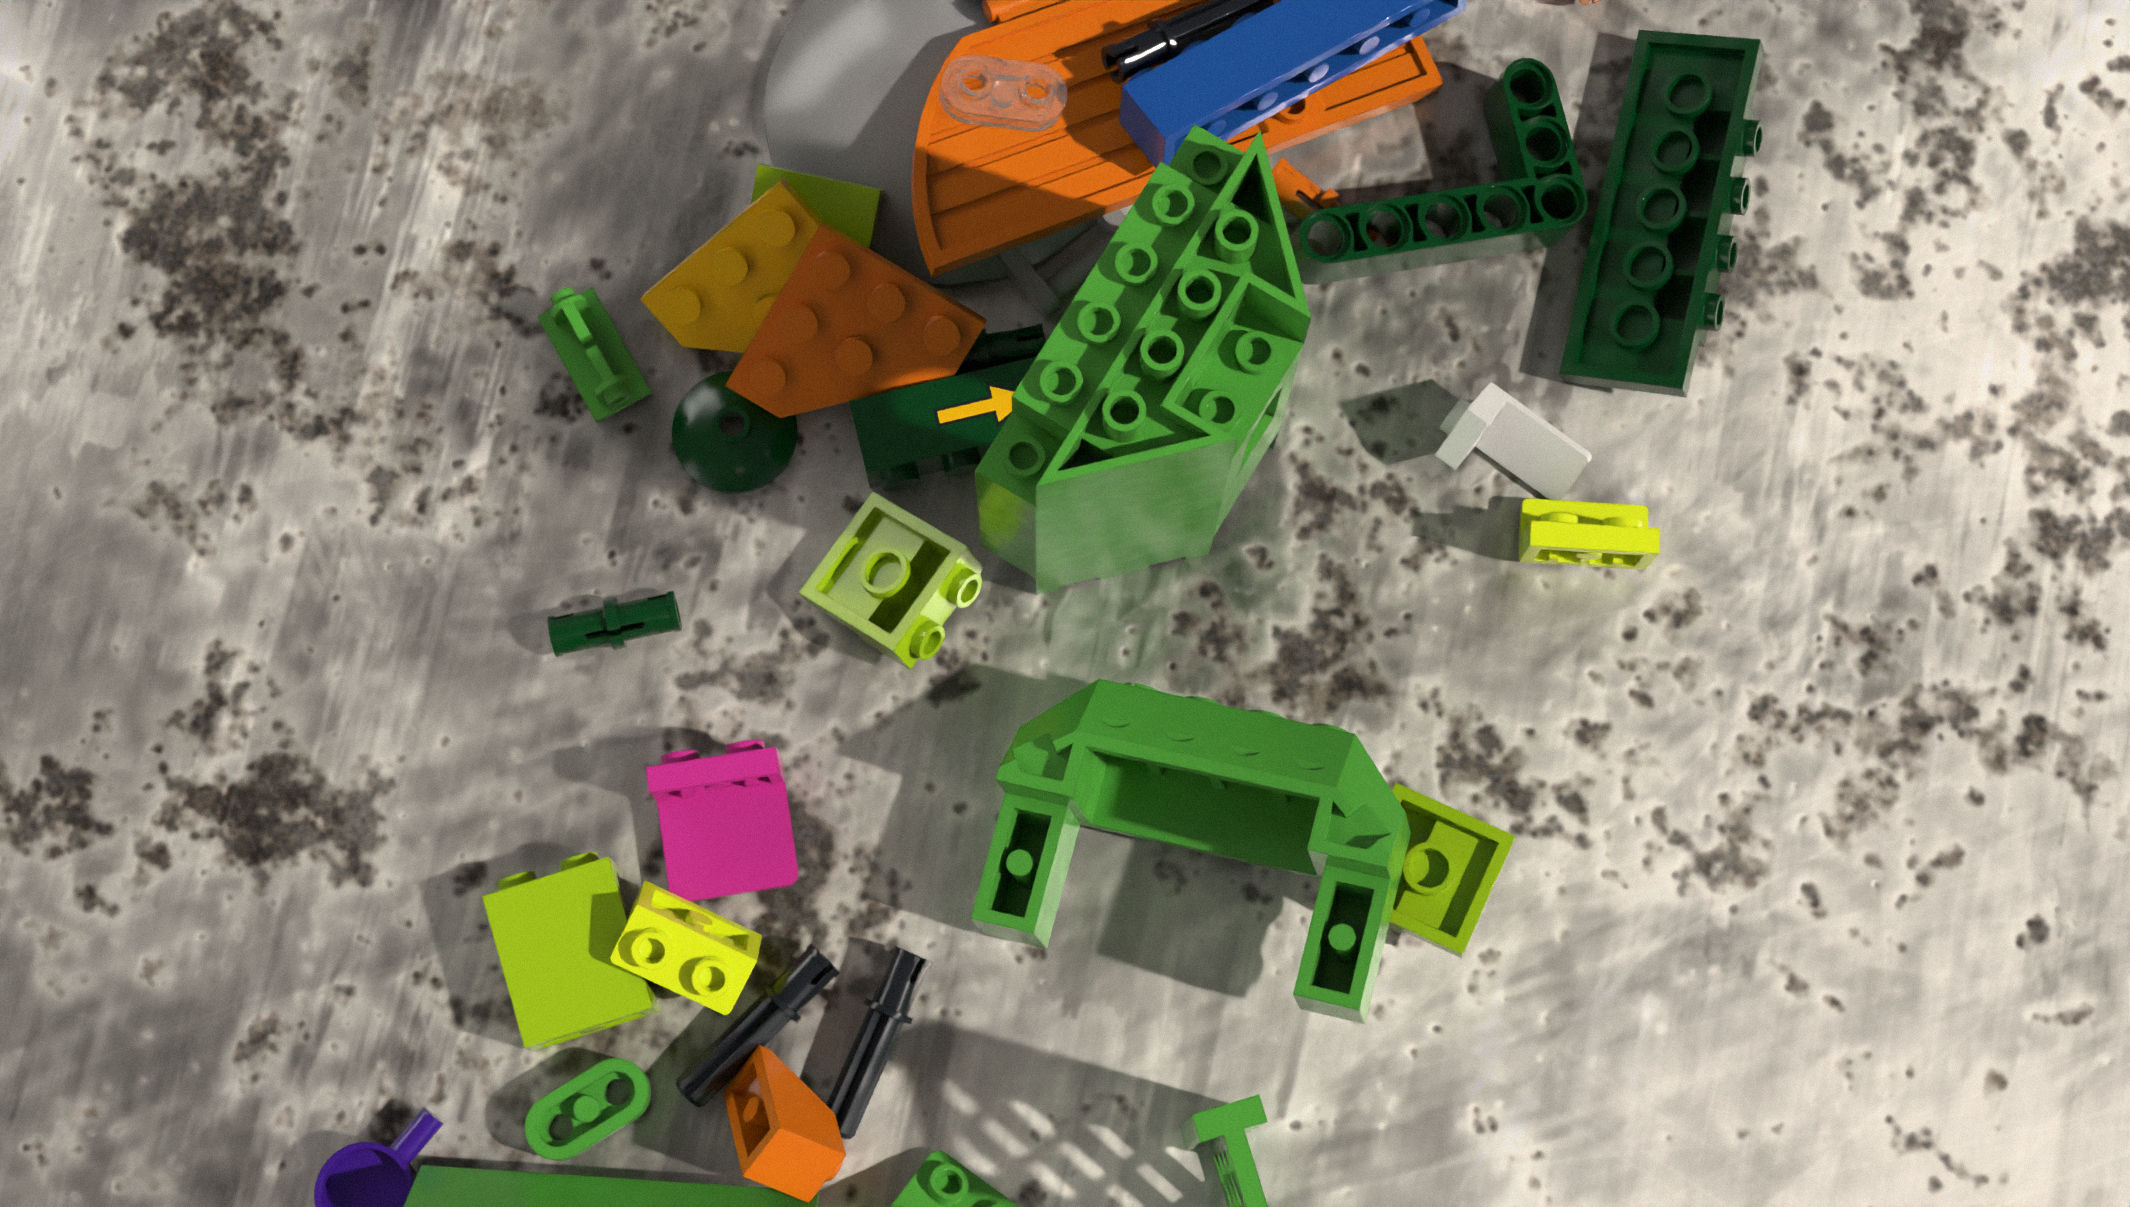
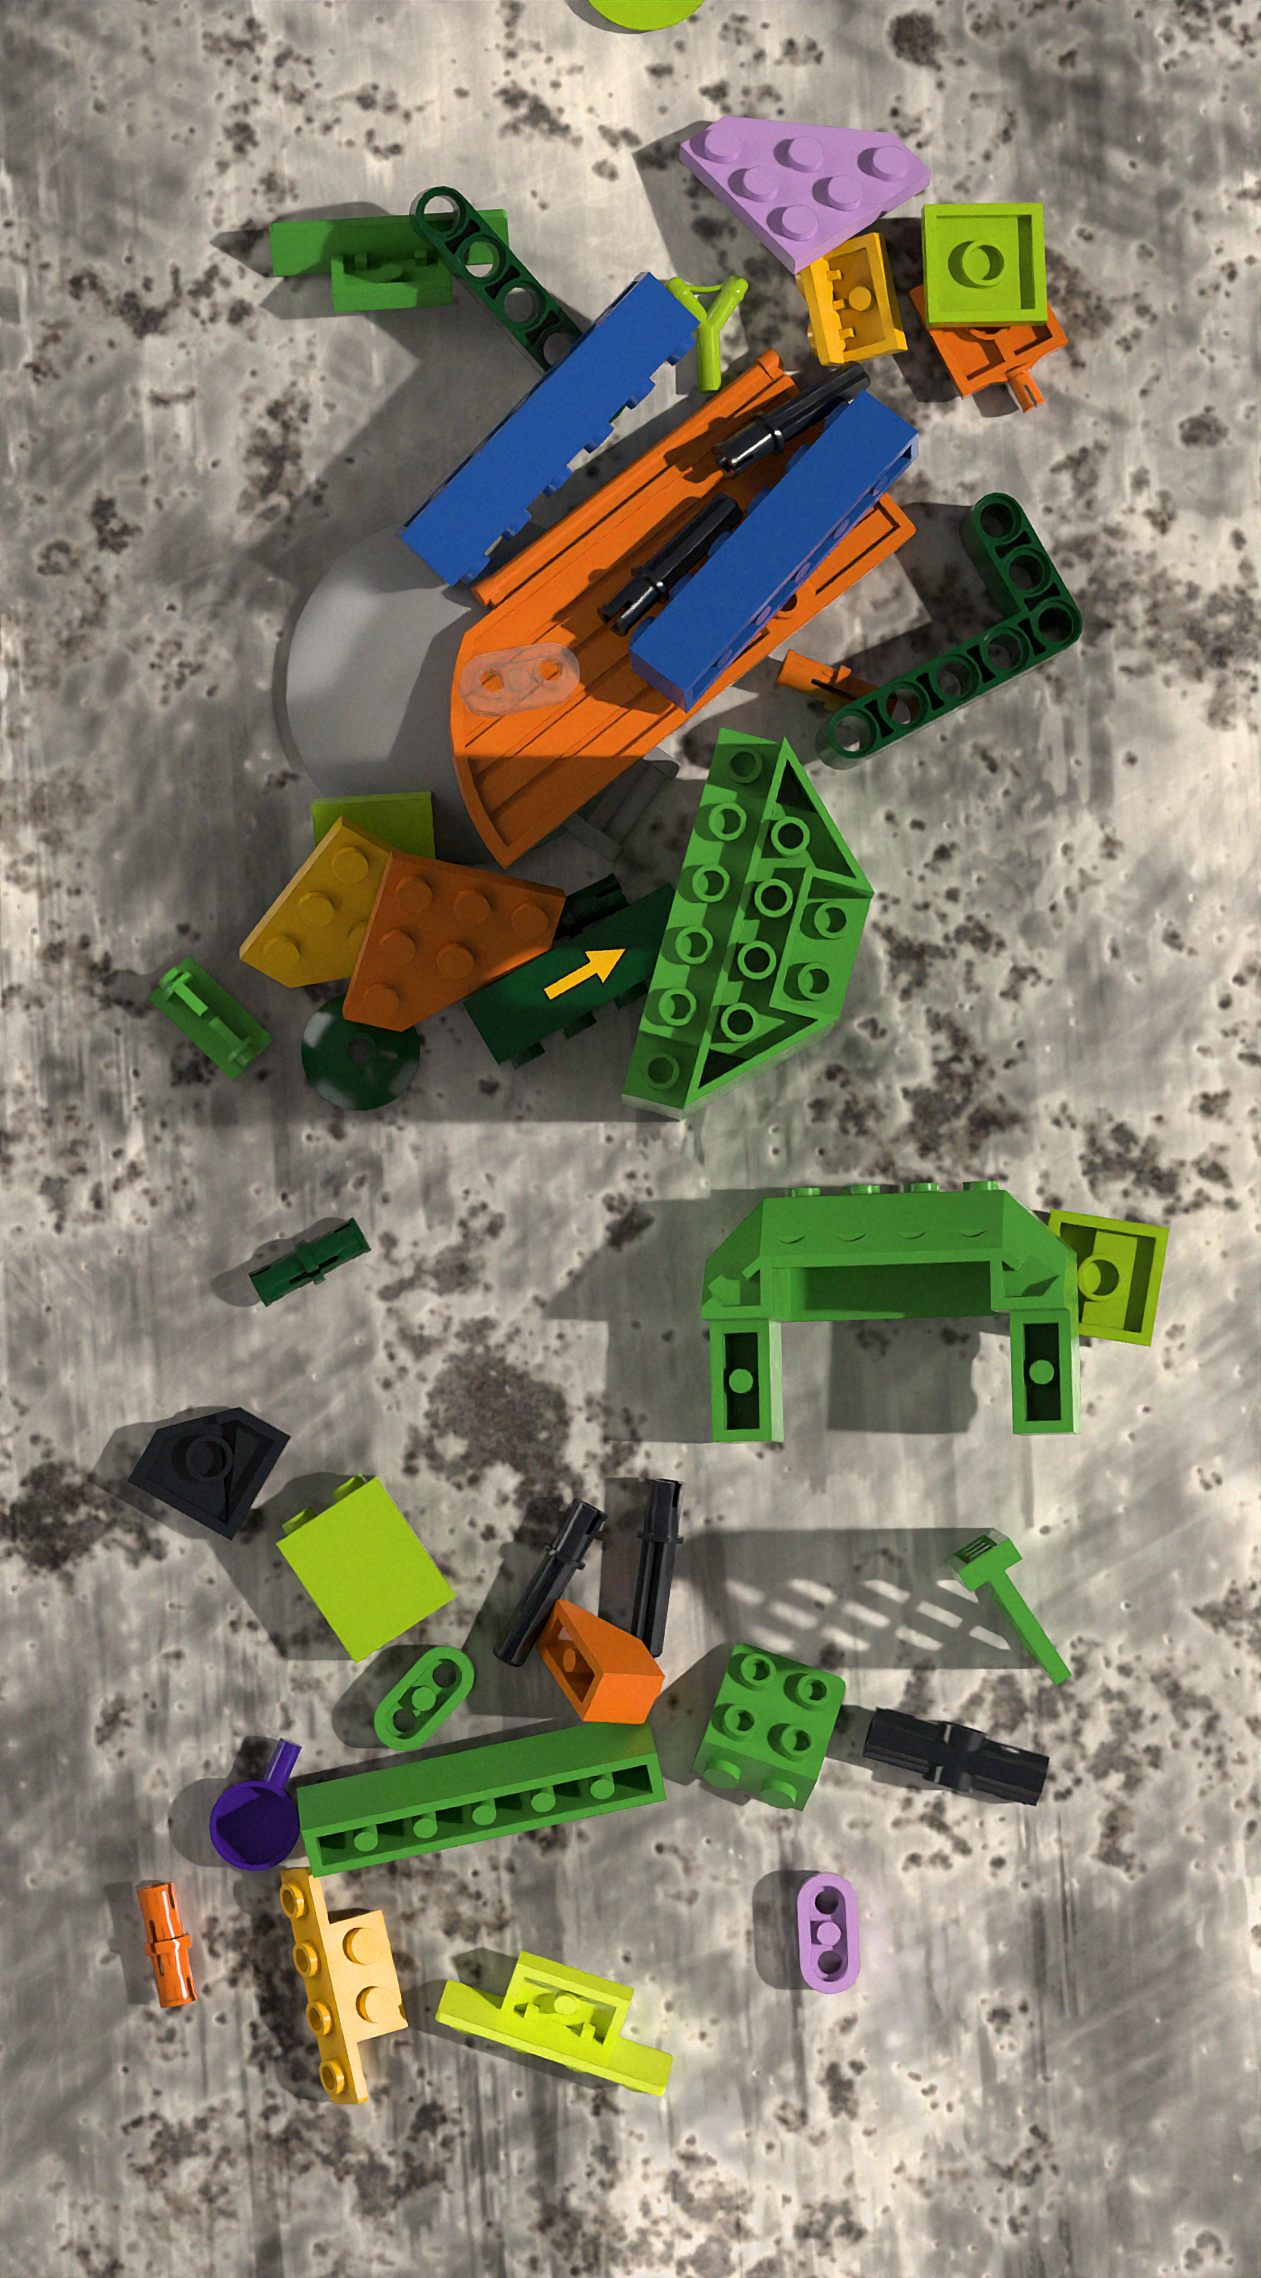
camera: 15 degrees left, 10 degrees up
neon yellow bracket [610,880,762,1015] -> none
dark pink bracket [646,740,799,902] -> none
lime plate [799,492,984,670] -> none
white bracket [1435,382,1592,500] -> none
neon yellow bracket [1519,498,1660,570] -> none
dark green plate [1559,30,1764,397] -> none
none -> black plate [128,1406,292,1541]

